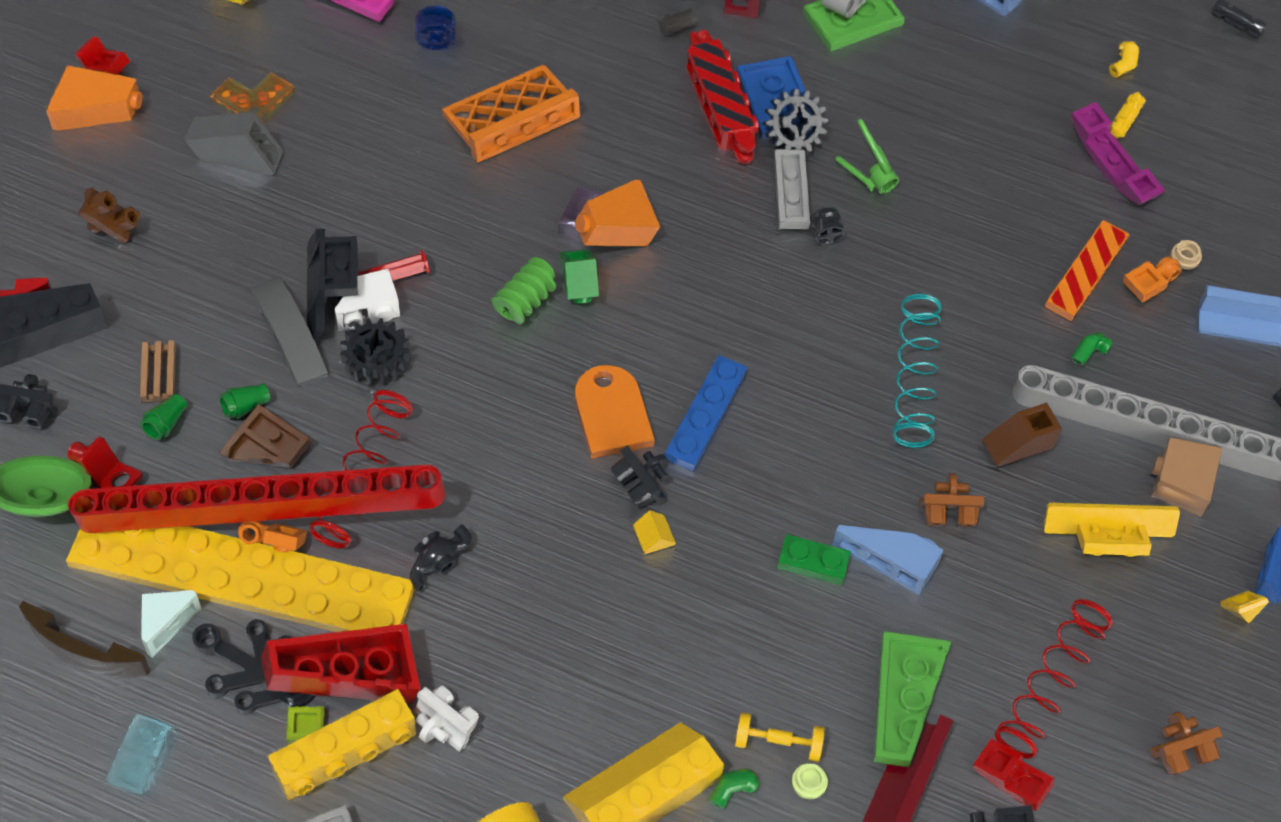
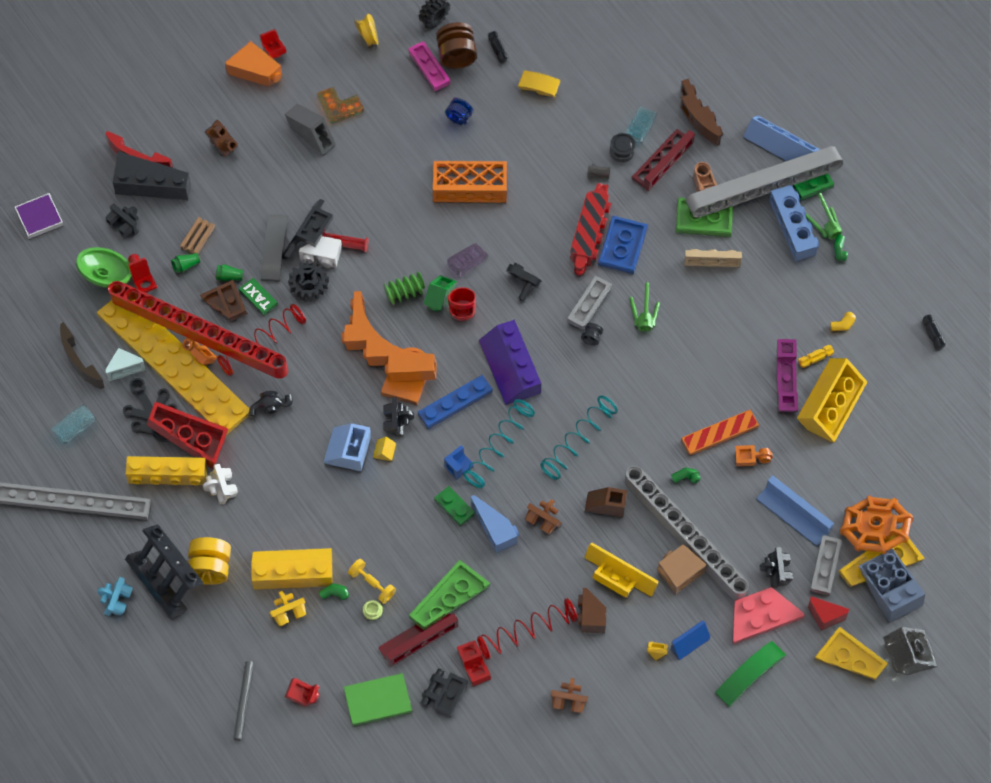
camera: 35 degrees right, 5 degrees up
lime tile [286,707,325,745] -> none
orange slope [575,180,660,246] -> none
gear [763,89,829,152] -> none
tan plate [1171,240,1202,269] -> none
none -> green tile [239,278,278,316]
none -> light blue slope [324,423,371,471]
none -> orange arch [341,291,437,382]
none -> blue panel [444,445,474,480]
none -> red helmet [448,287,476,321]
none -> teal piece [463,399,535,488]
none -> dark purple slope [479,319,542,405]
none -> black piece [506,263,542,301]
none -> reddish brown slope [577,588,606,633]
none -> tan plate [684,249,742,267]
none -> yellow slope [797,358,867,442]

